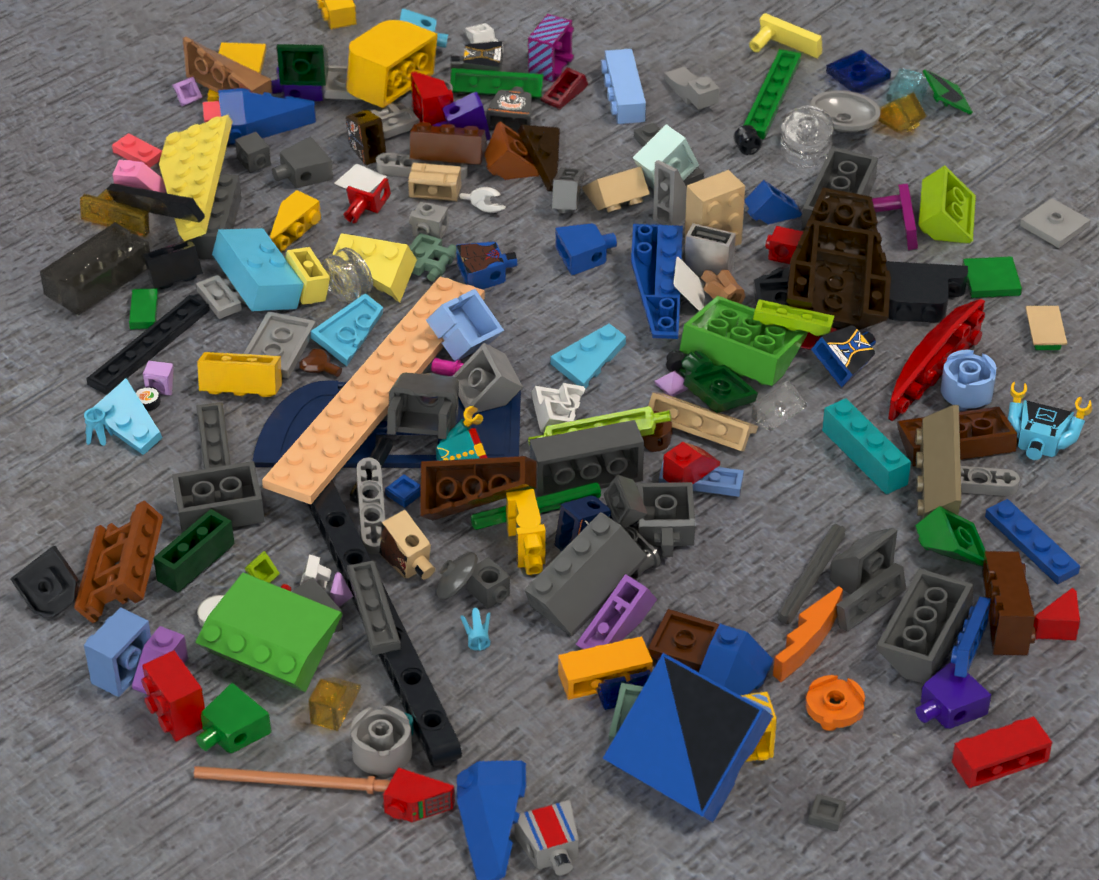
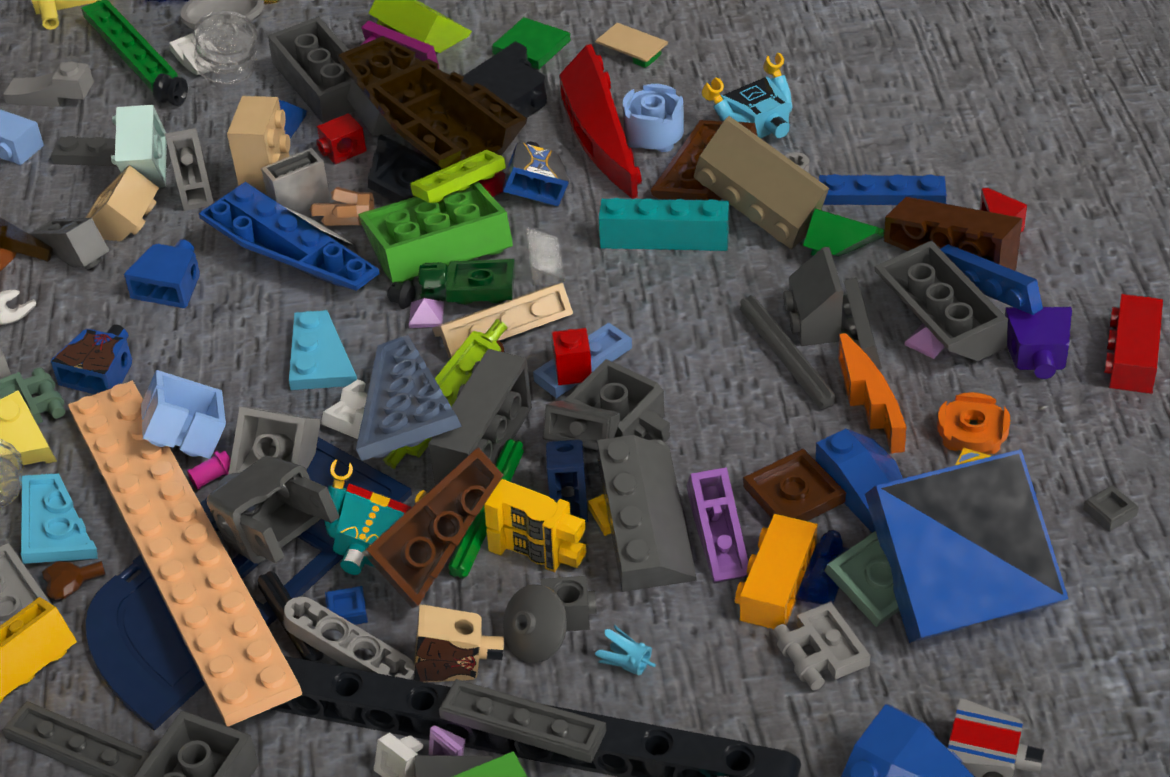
camera: 50 degrees left, 0 degrees up
none -> sand blue wing [356,335,462,461]
none -> light grey plate [773,602,870,690]

